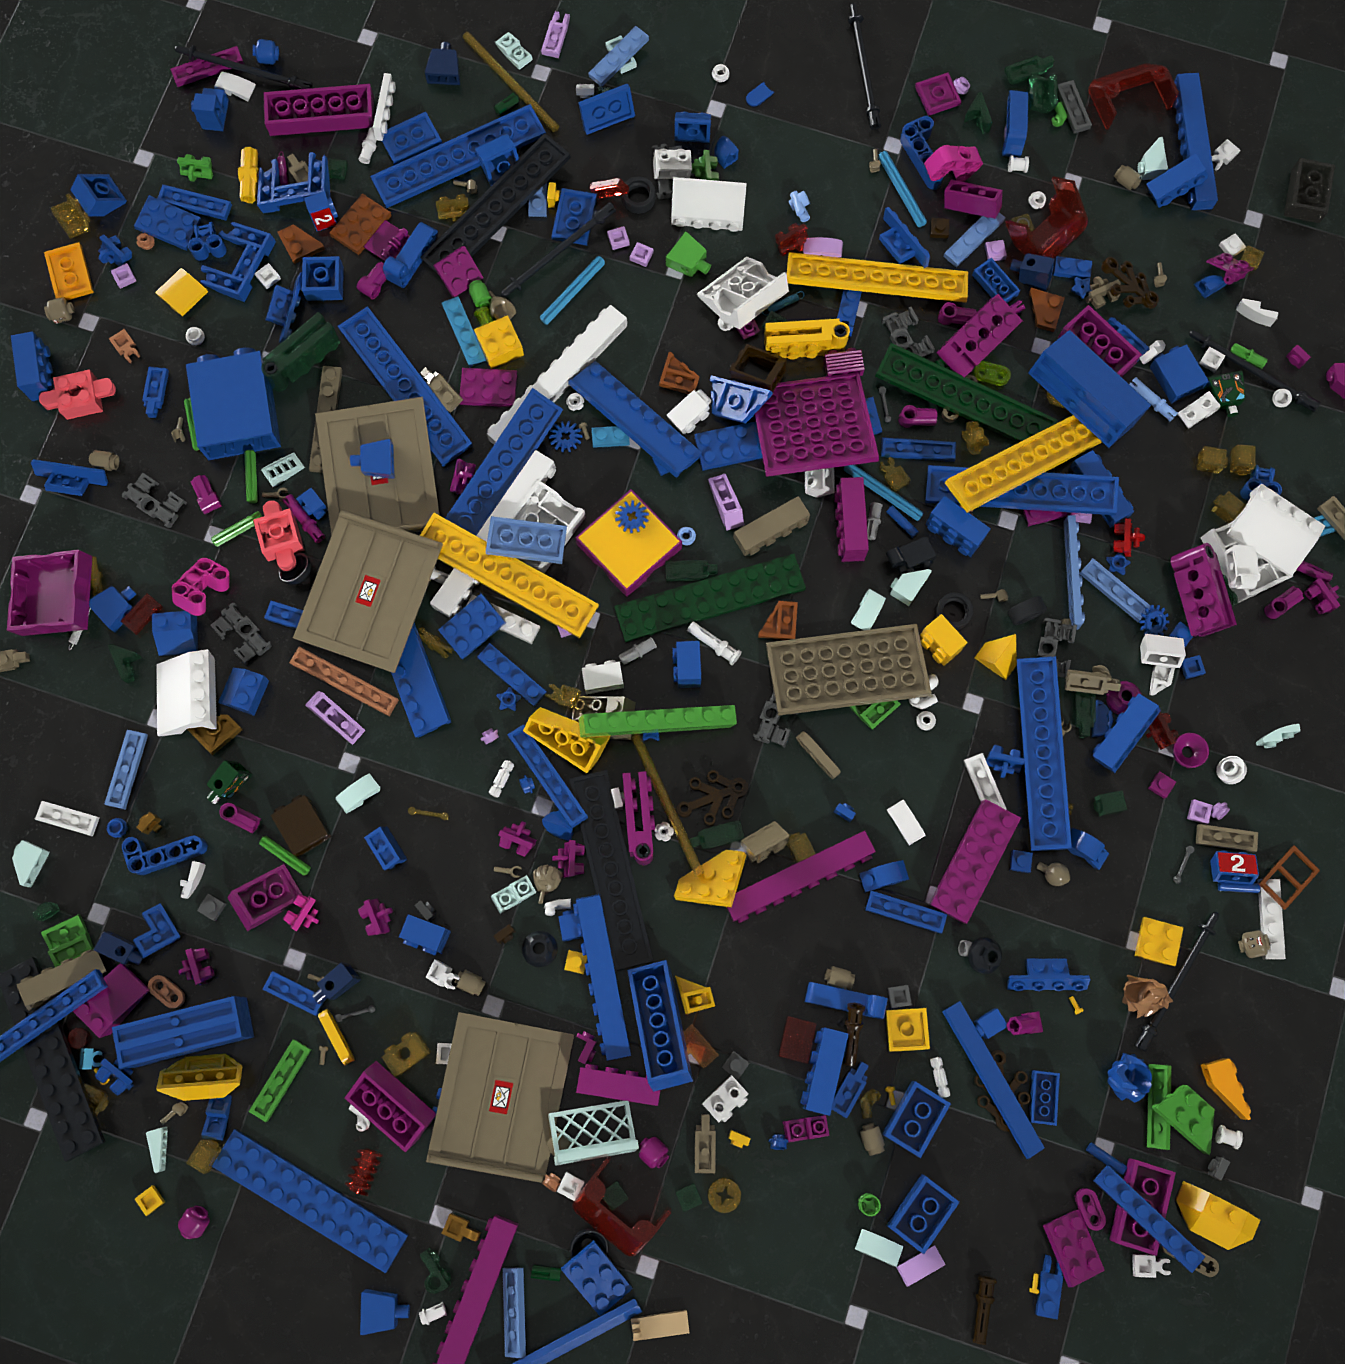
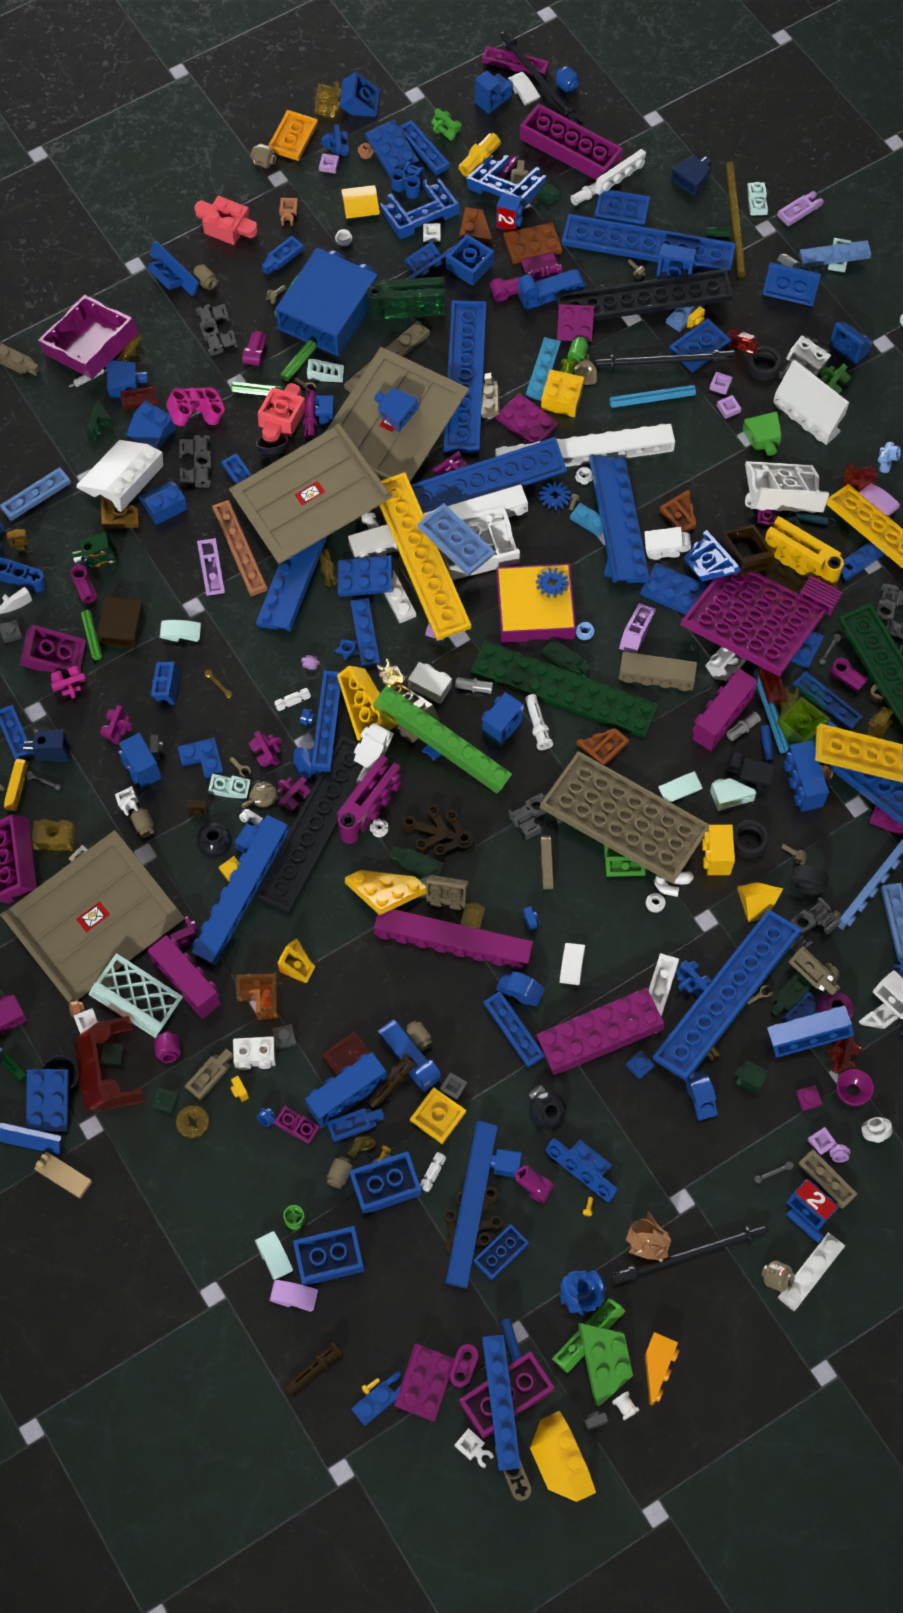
camera: 40 degrees right, 10 degrees down
blue brick [11,331,55,401] -> none
clear yellow hips [436,194,470,222] -> none
blue brick [627,960,693,1092] -> none
clear yellow piece [631,734,704,876] -> none
blue brick [714,136,739,169] -> none
dark tan piece [1037,862,1070,886] -> none
yellow plate [1134,917,1183,967] -> none
dark orange window [1258,845,1320,910] -> none
none -> blue plate [178,738,224,779]
none -> white hinge [354,723,394,769]
none -> clear red plate [758,668,788,704]
none -> clear neon green slope [776,697,831,744]

